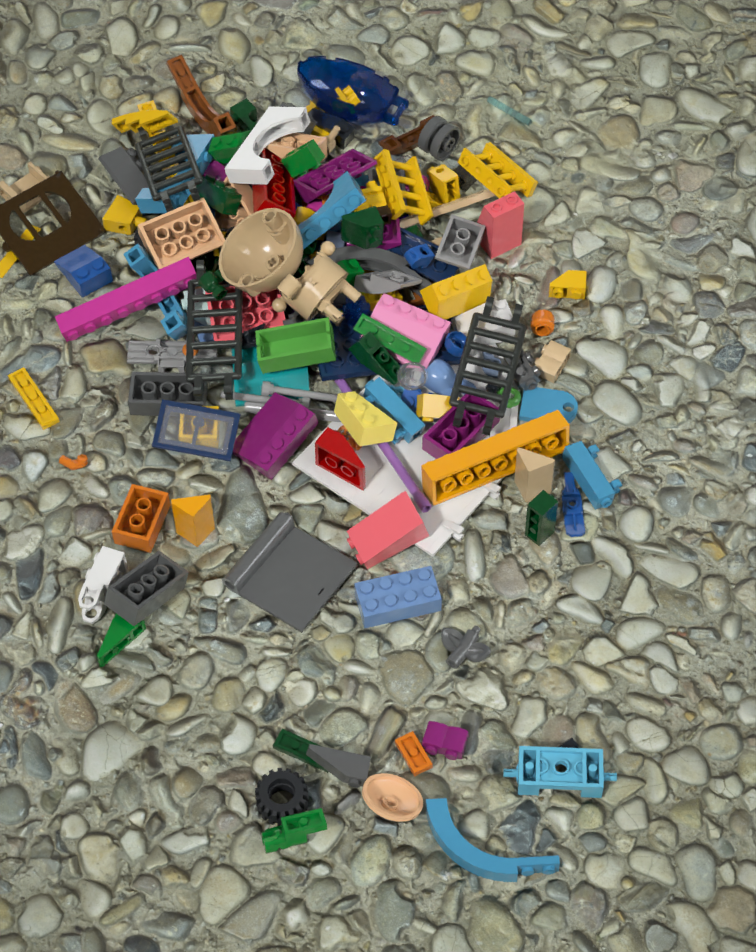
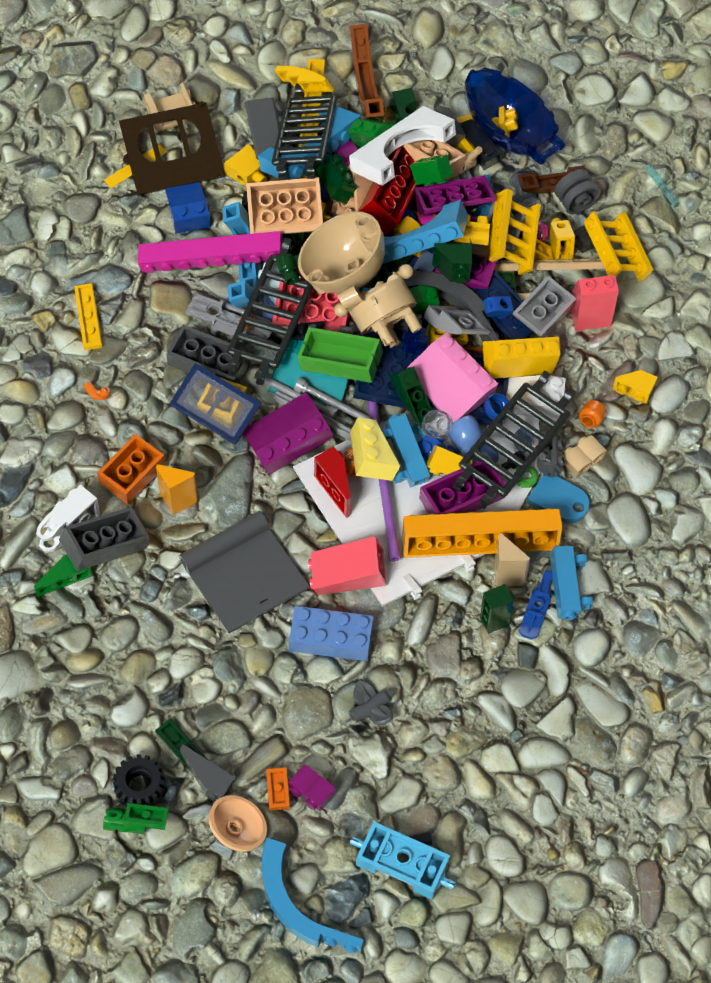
camera: 20 degrees right, 5 degrees up
green plate [353,313,427,366] -> none

